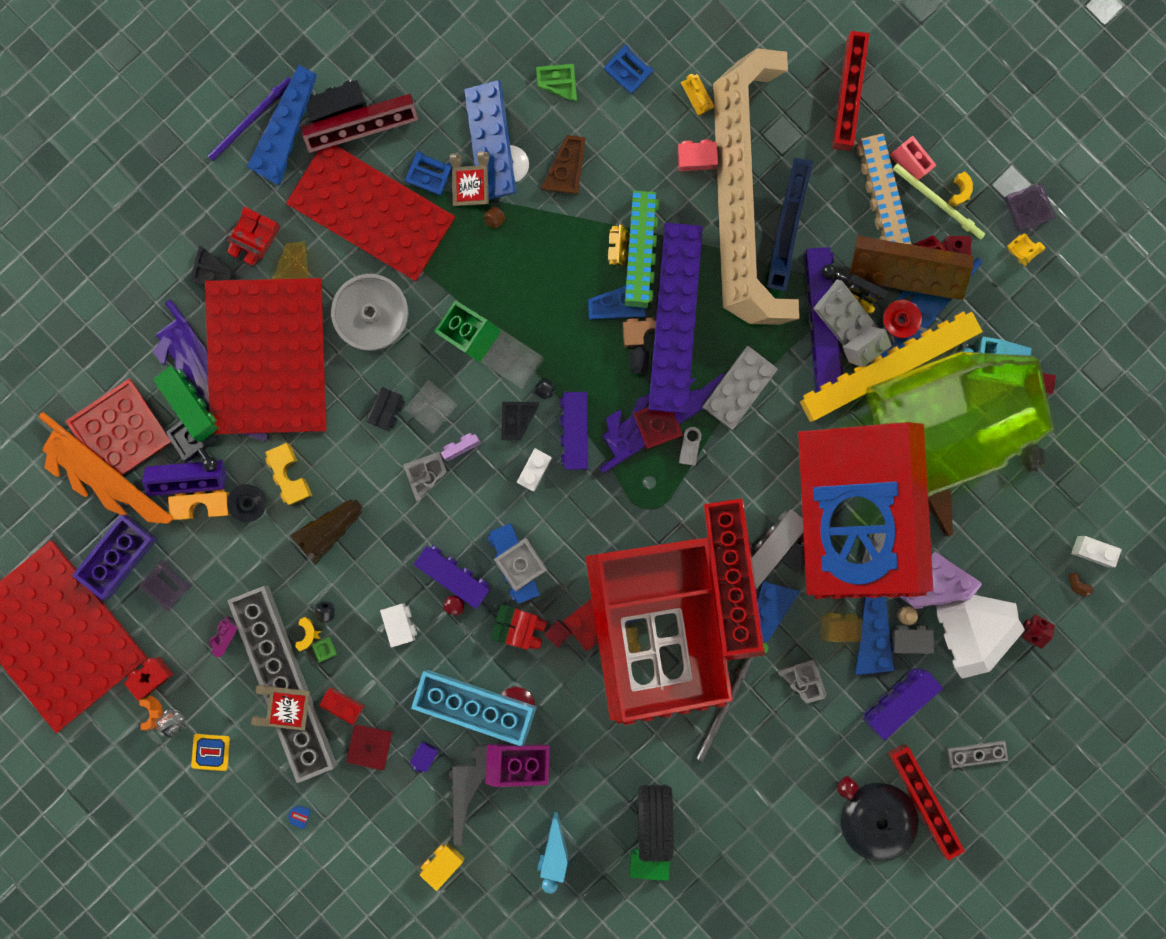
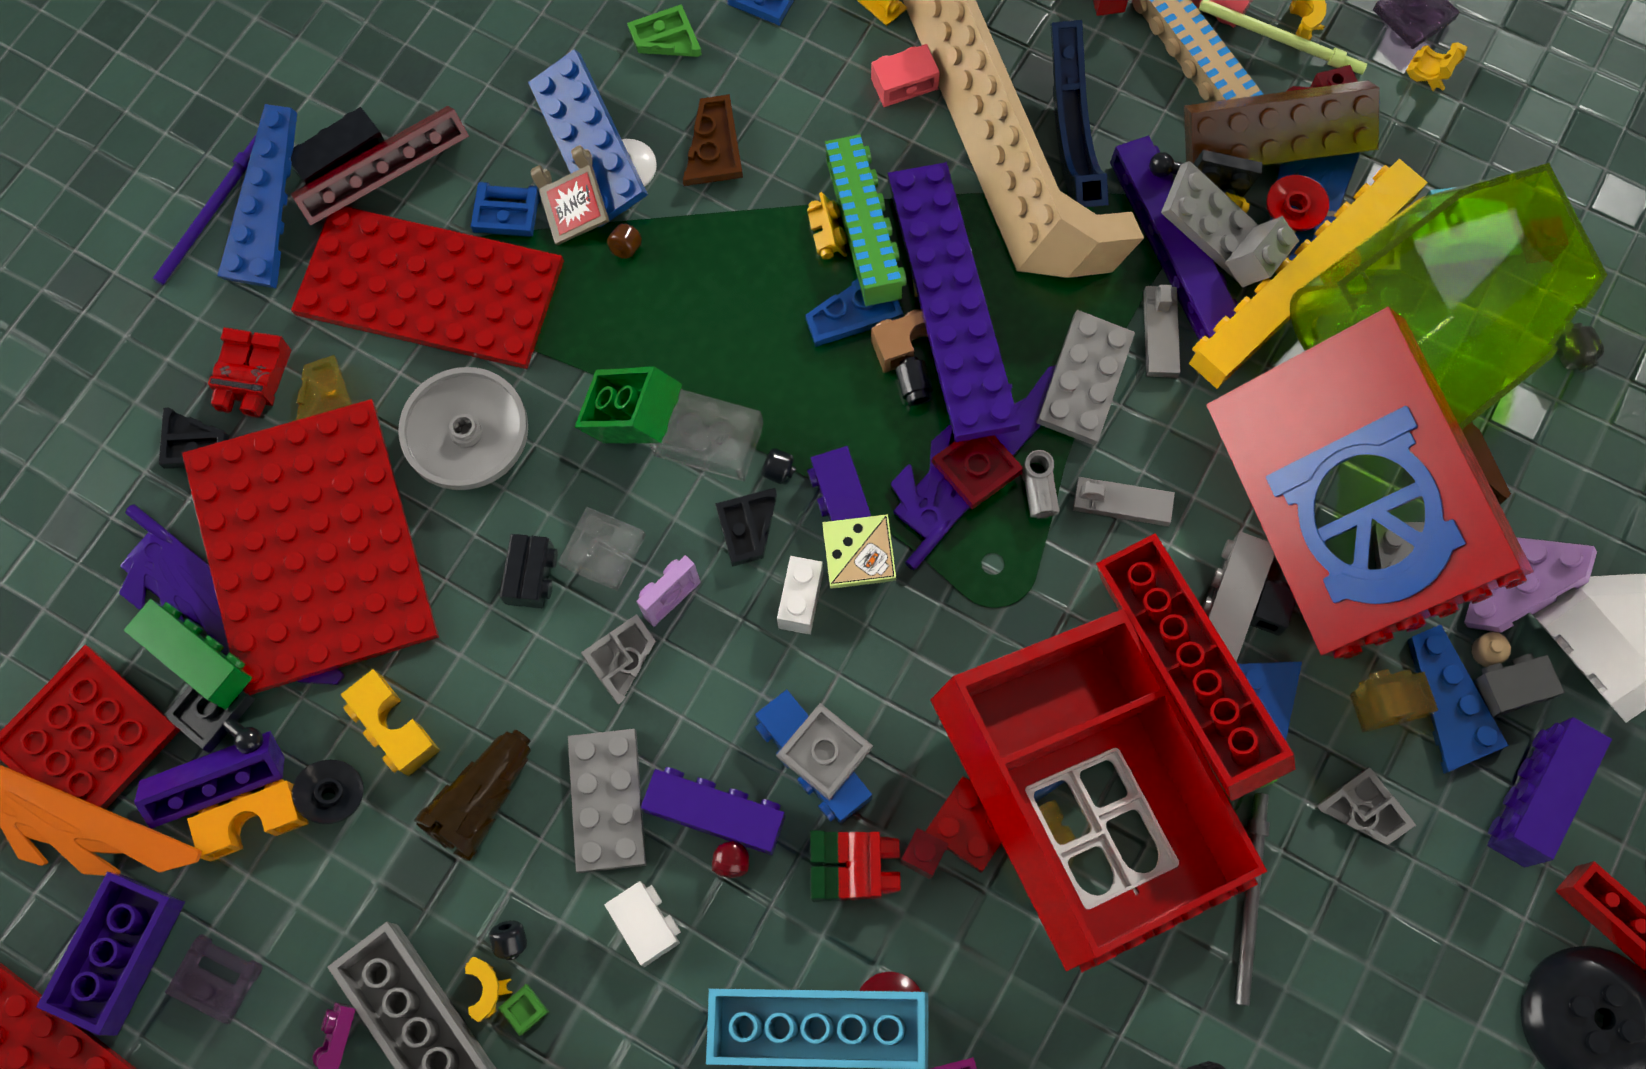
camera: 15 degrees left, 15 degrees down
dark red piece [837,776,859,800] -> none
none -> light grey plate [568,729,646,873]
none -> tile [822,514,896,589]
none -> light grey hinge [1073,477,1175,527]
none -> light grey hinge [1143,285,1180,378]

